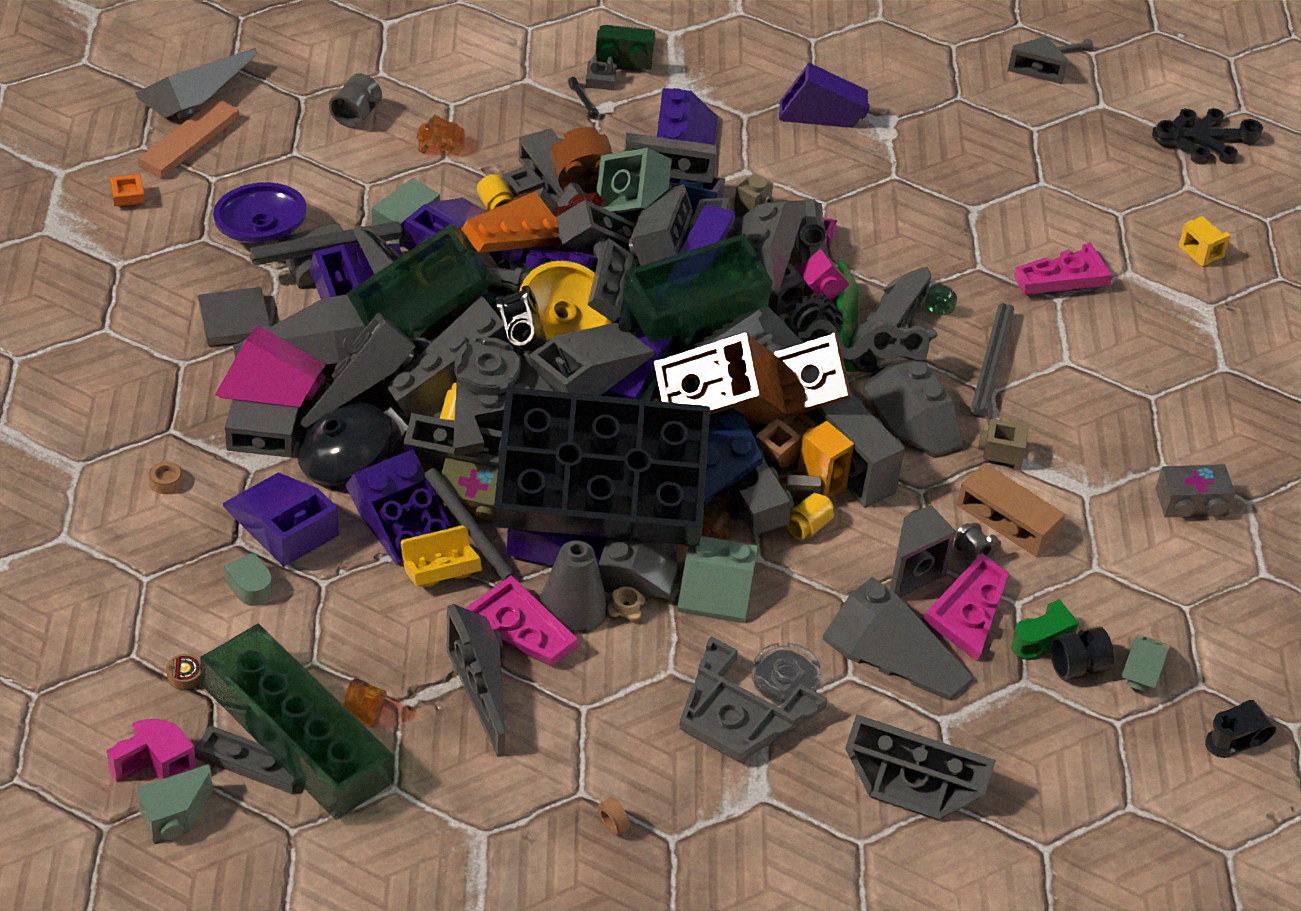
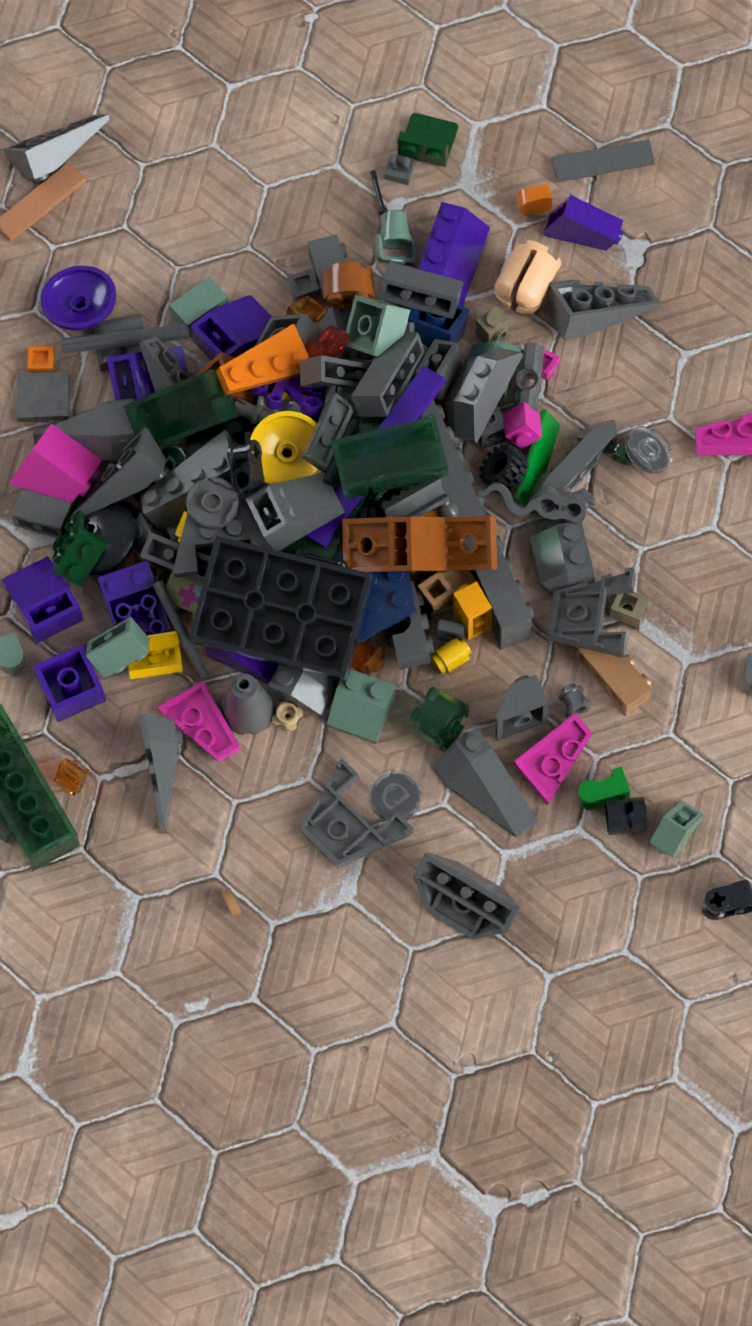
camera: 20 degrees right, 20 degrees up
dark grey wheel [329,73,382,128] -> none
clear orange bracket [417,114,464,156] -> none
yellow brick [476,174,515,211] -> none
dark grey axle [970,303,1014,418] -> none
none -> orange plate [27,346,55,372]
none -> dark purple brick [33,645,106,723]
none -> dark green bracket [51,511,107,586]
none -> sand green brick [86,616,150,678]
none -> sand green piece [375,211,416,265]
none -> clear green brick [410,687,470,751]
none -> light nougat cylinder [494,240,561,314]
none -> orange piece [516,184,552,215]
none -> dark grey wedge [548,280,660,339]
none -> dark grey wing [548,567,636,658]
none -> dark grey tile [552,139,655,183]
none -> clear tile [625,426,673,474]

